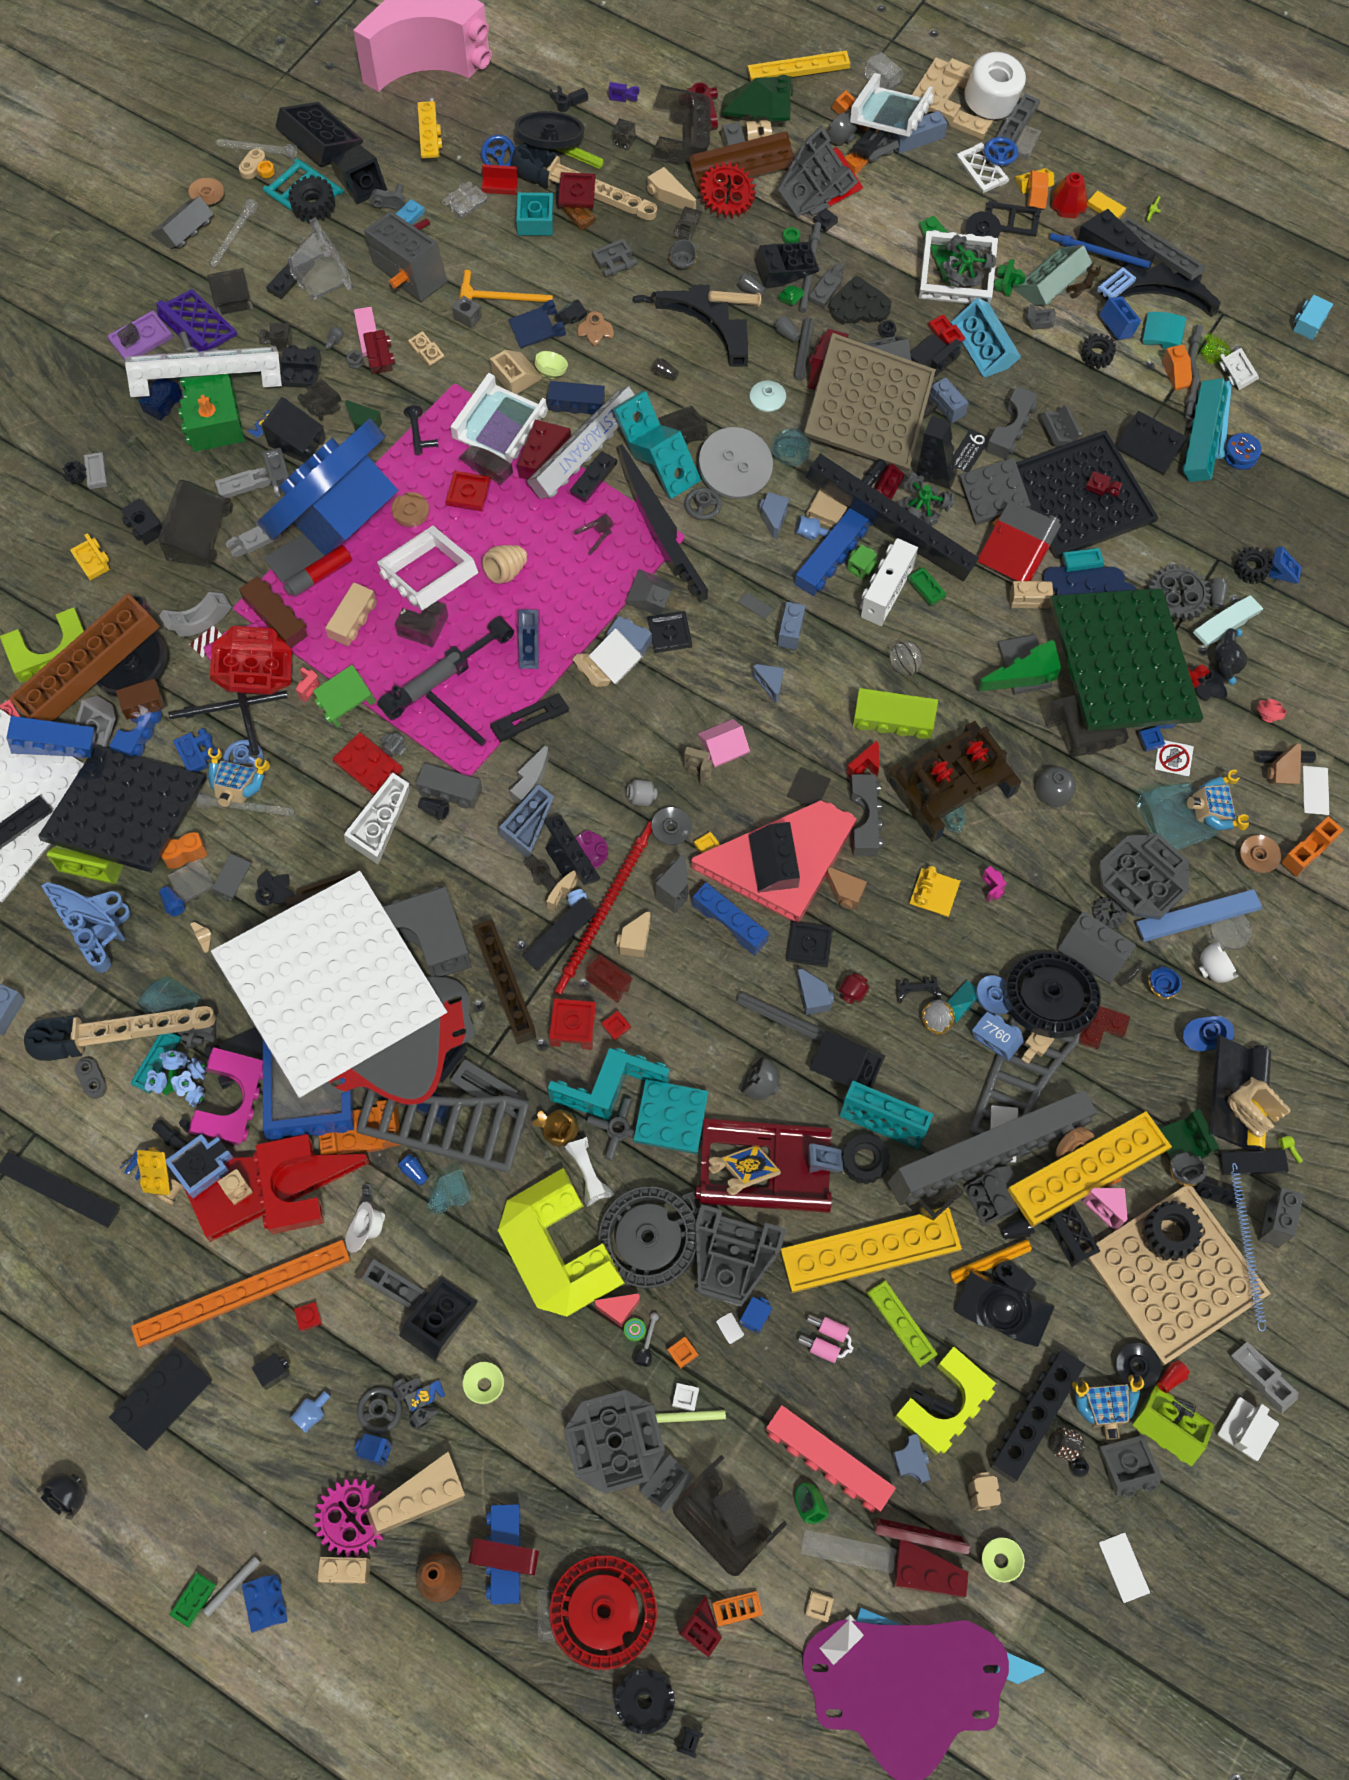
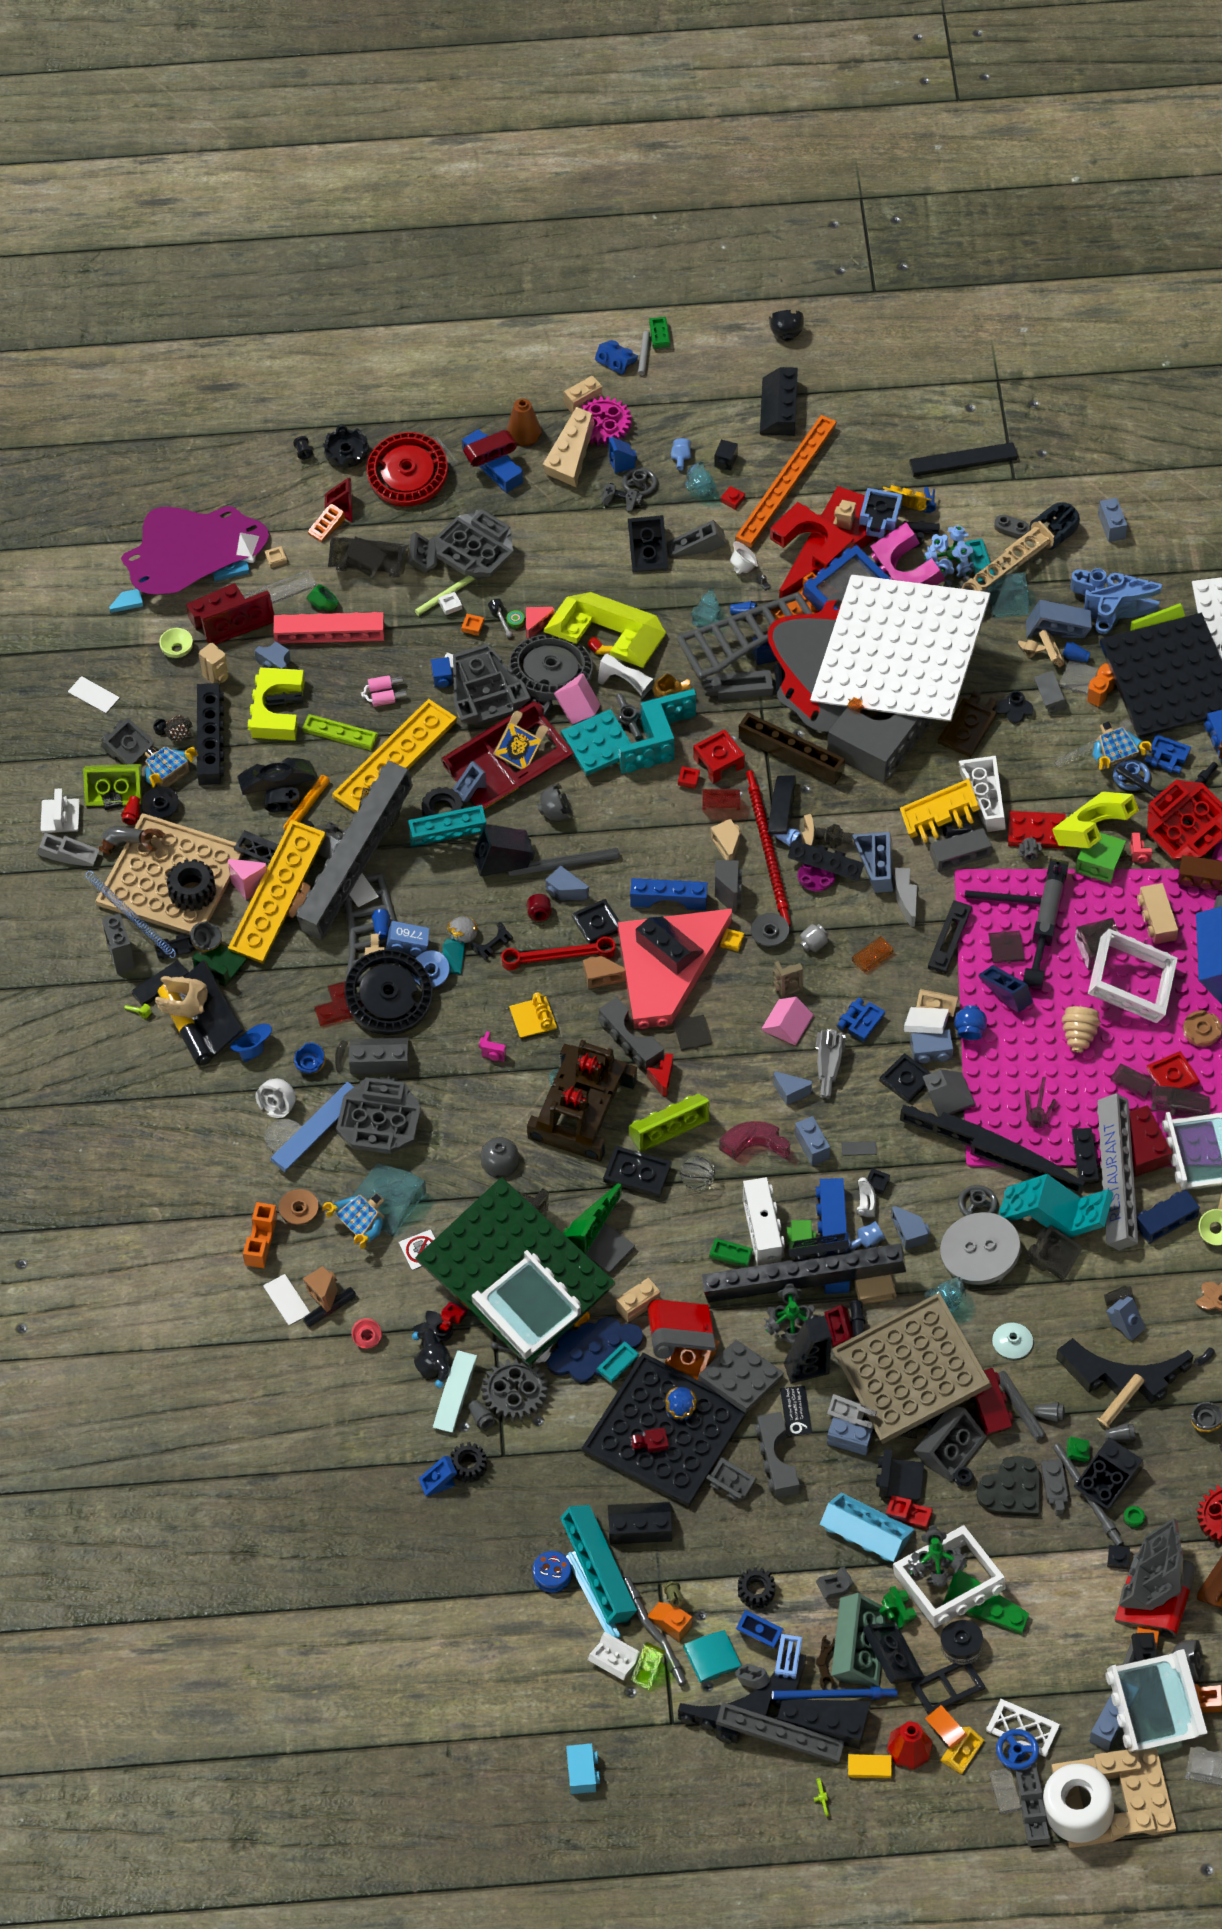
camera: 145 degrees right, 10 degrees down
sticker [405,1380,445,1412] -> none
yellowish green piece [463,1362,504,1404] -> none
none -> piece [98,826,166,855]
none -> blue cone [372,909,391,939]
none -> clear light blue panel [472,1250,581,1360]
none -> red piece [501,937,615,970]
none -> bright pink slope [554,673,600,725]
none -> arm [588,637,613,655]
none -> black plate [603,1146,672,1198]
none -> olive piece [663,1581,684,1607]
none -> blue hair [665,1387,697,1420]
none -> clear light blue cylinder [685,460,717,497]
none -> clear pink arch [719,1121,790,1160]
none -> dark grey beam [735,1664,770,1689]
none -> black plate [788,1232,851,1259]
none -> light grey piece [816,1029,846,1099]
none -> light grey hinge [827,1394,877,1428]
none -> blue plate [837,997,885,1042]
none -> clear orange plate [847,697,864,712]
none -> clear orange plate [852,936,893,973]
none -> white helmet [857,1177,876,1217]
none -> black plate [863,1623,924,1684]
none -> black plate [867,1168,890,1195]
none -> yellow hinge [900,779,980,843]
none -> blue piece [955,1005,987,1040]
none -> clear smoke piece [988,930,1025,964]
none -> sand blue wedge [1026,600,1092,638]
none -> tan tile [1039,630,1065,668]
none -> neon yellow arch [1052,792,1139,848]
none -> sand blue brick [1106,1296,1146,1341]
none -> clear smoke tile [1111,1063,1155,1098]

